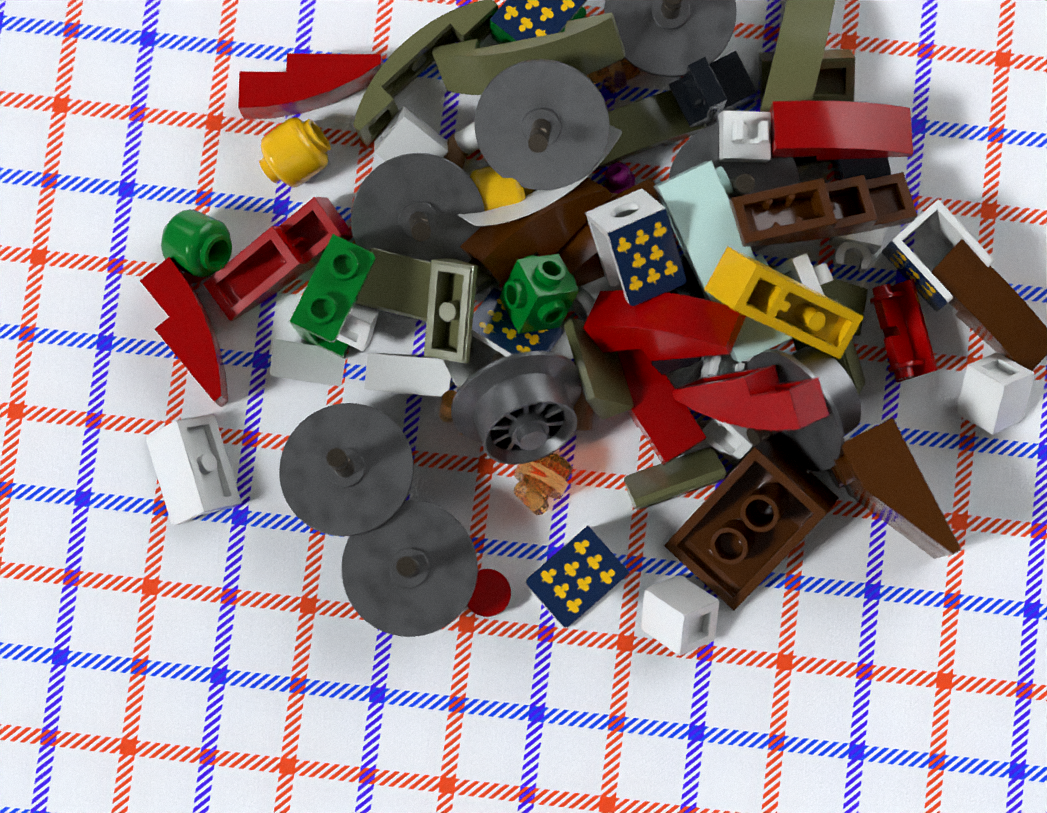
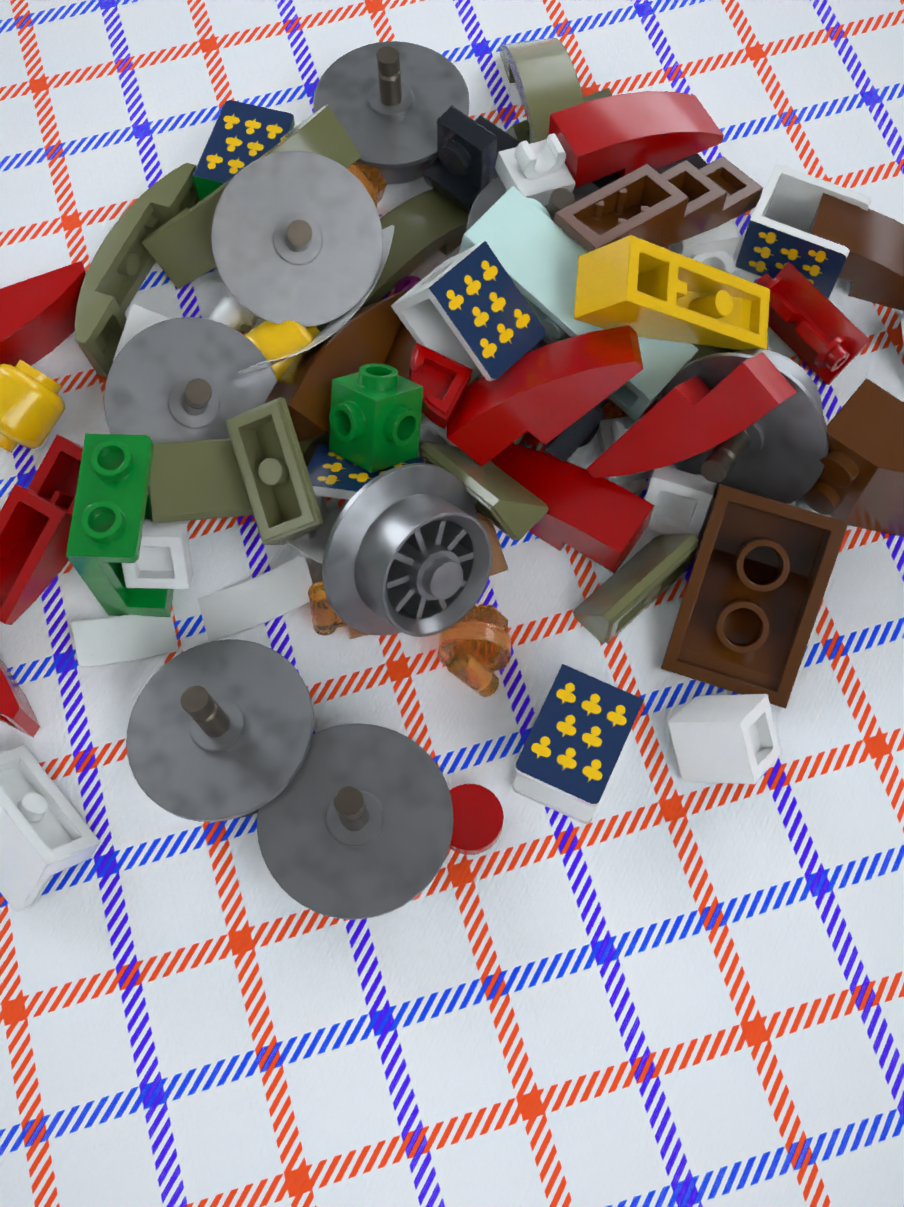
camera: 25 degrees left, 15 degrees down
none -> red tile [409,343,473,430]

